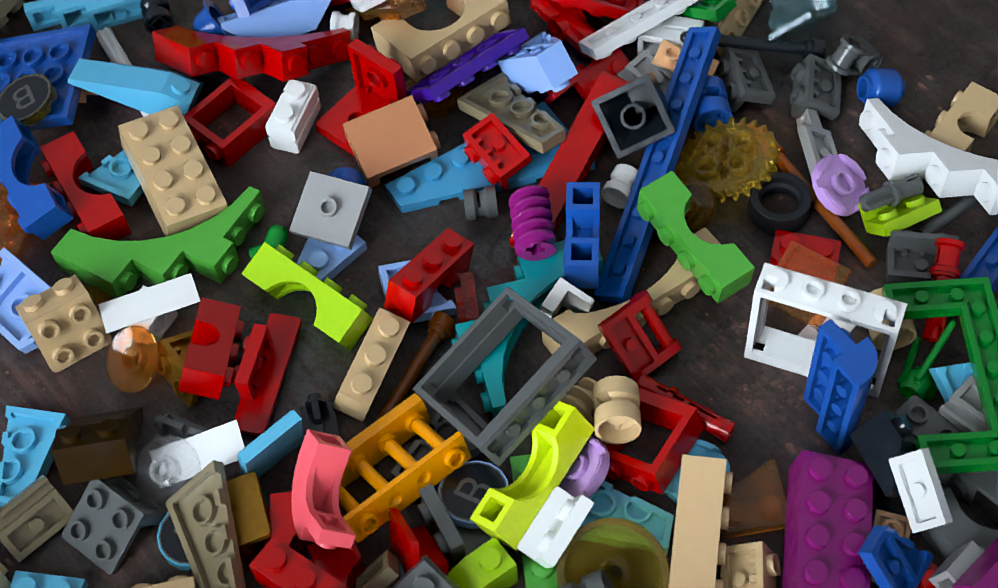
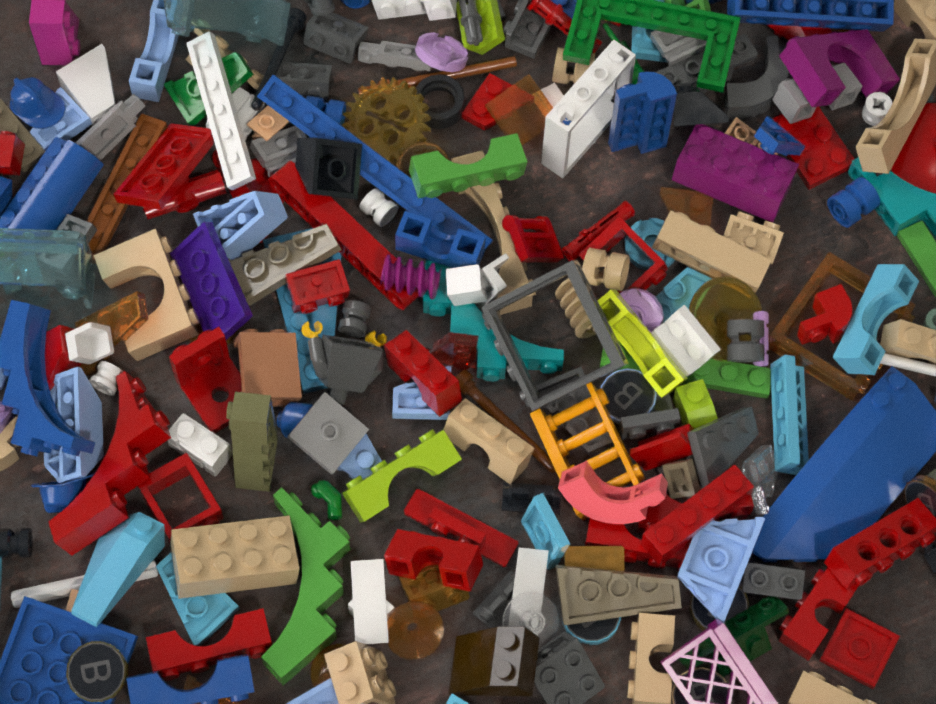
camera: 80 degrees left, 10 degrees up
white panel [889,448,953,533] -> none
none -> olive wedge [226,392,278,492]
none -> dark grey torso [301,321,387,405]
none -> white panel [446,264,487,306]

